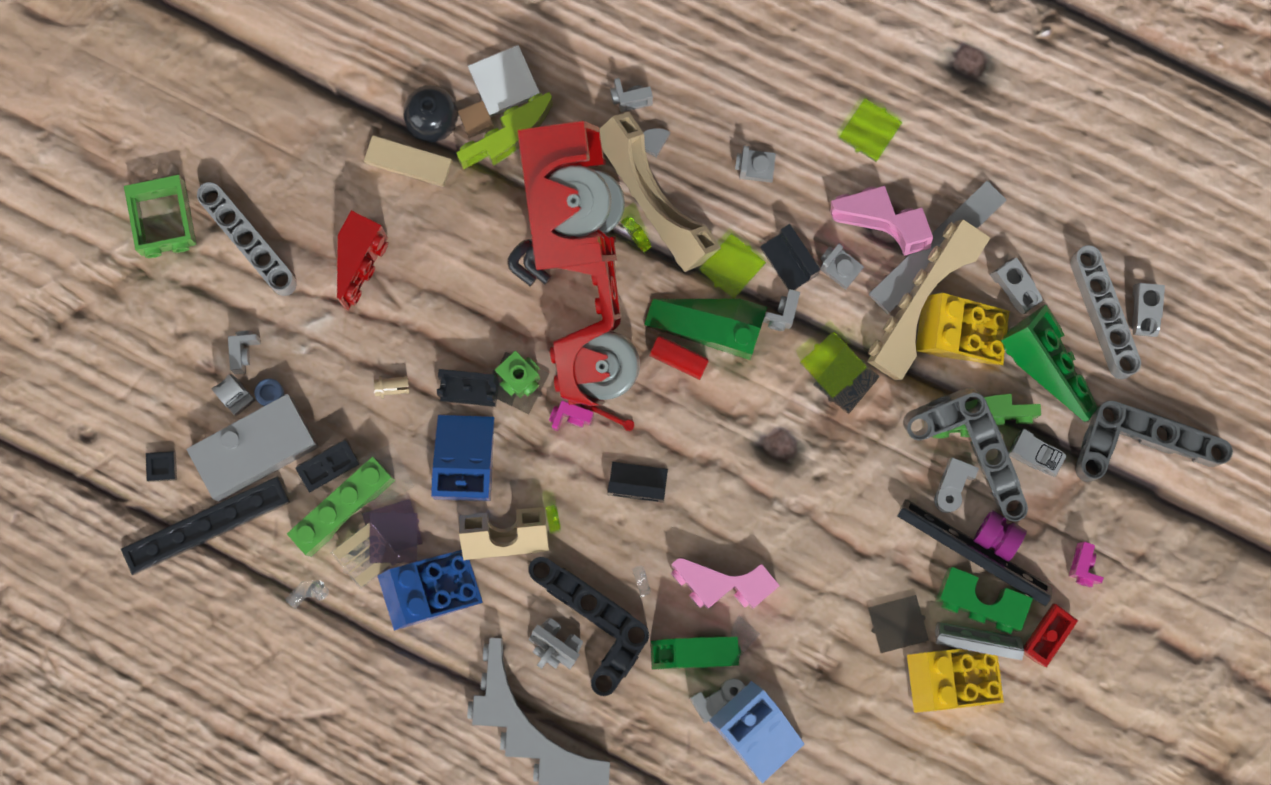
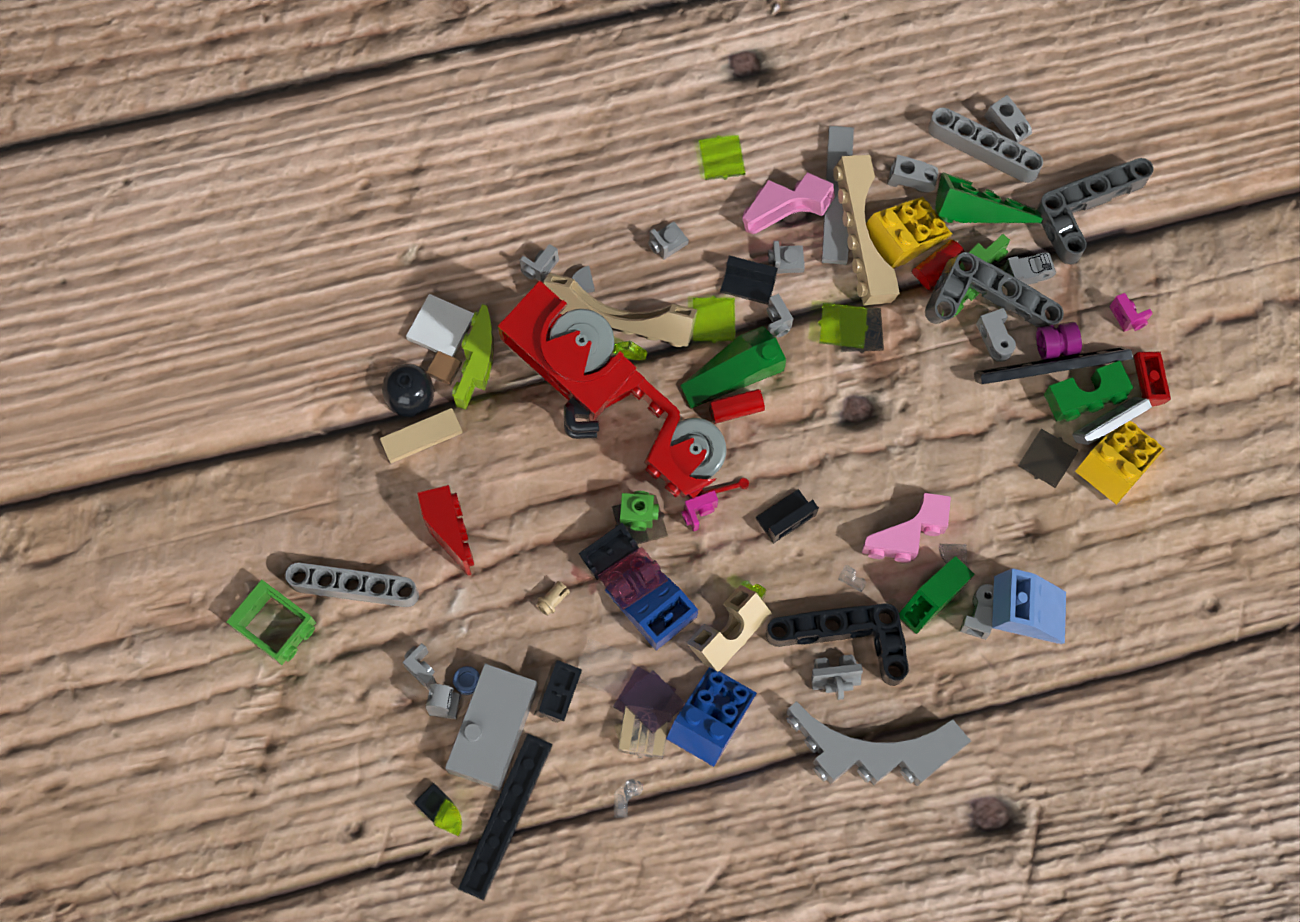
camera: 40 degrees left, 10 degrees down
bright green arch [287,456,396,557] -> none
none -> clear neon green tile [432,798,462,837]
none -> clear pink hinge [597,547,668,610]
none -> red brick [911,240,965,290]

